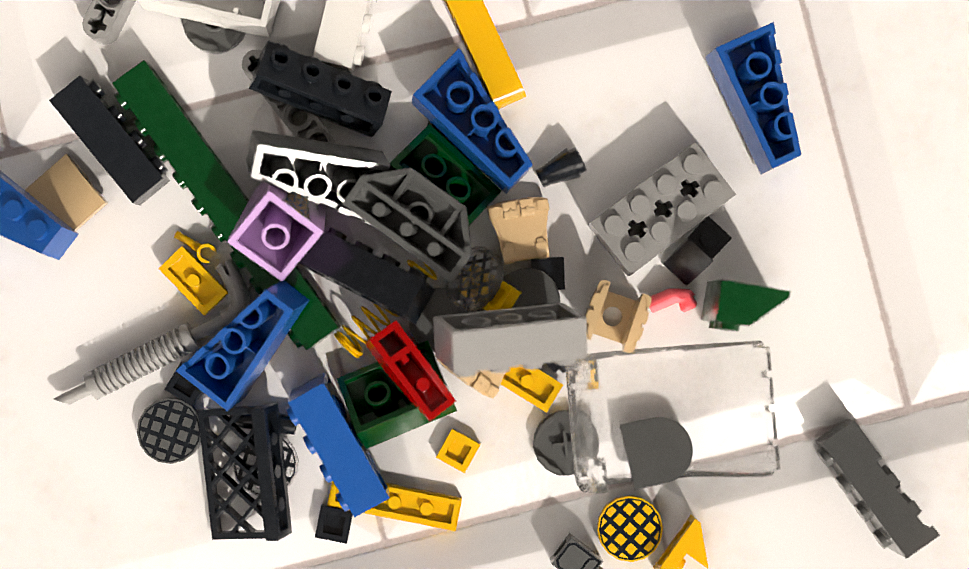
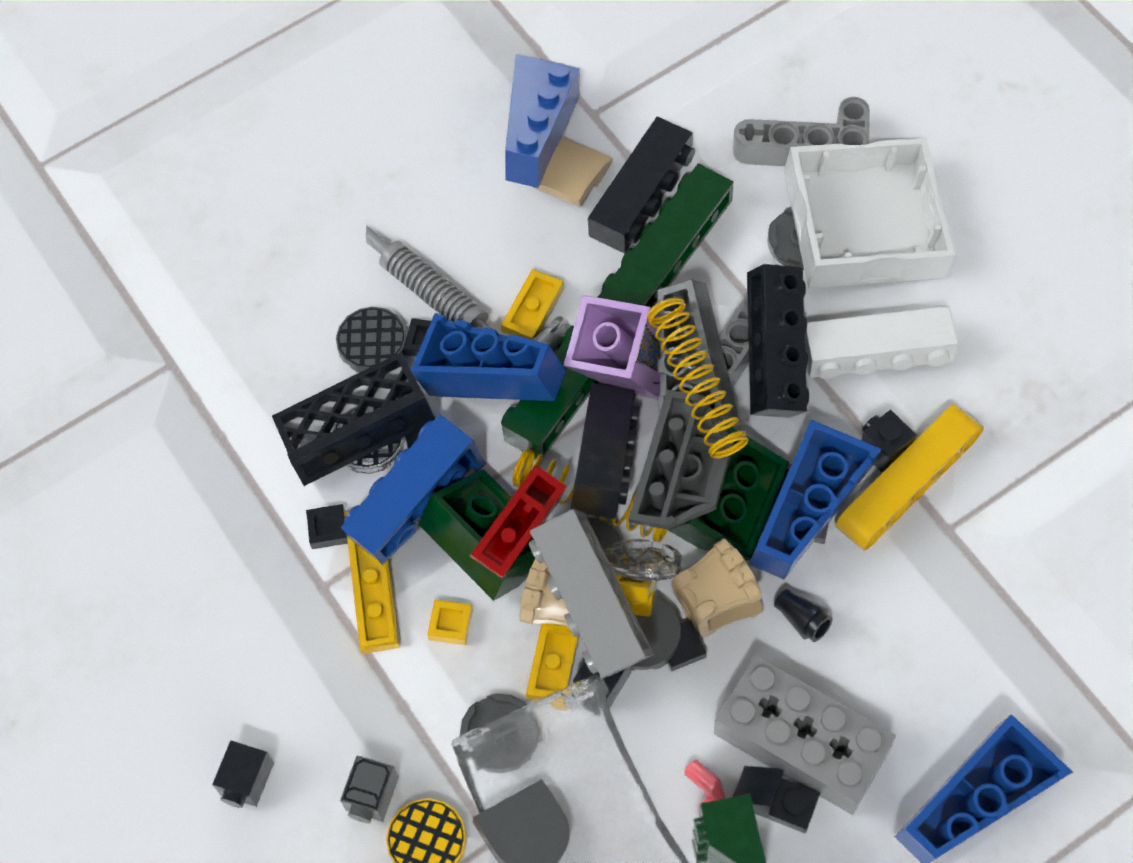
camera: 75 degrees right, 25 degrees down
yellow hand [174,231,217,263] -> none
tan piece [585,280,652,353] -> none
none -> yellow piece [646,298,749,459]
none -> black brick [861,409,917,473]

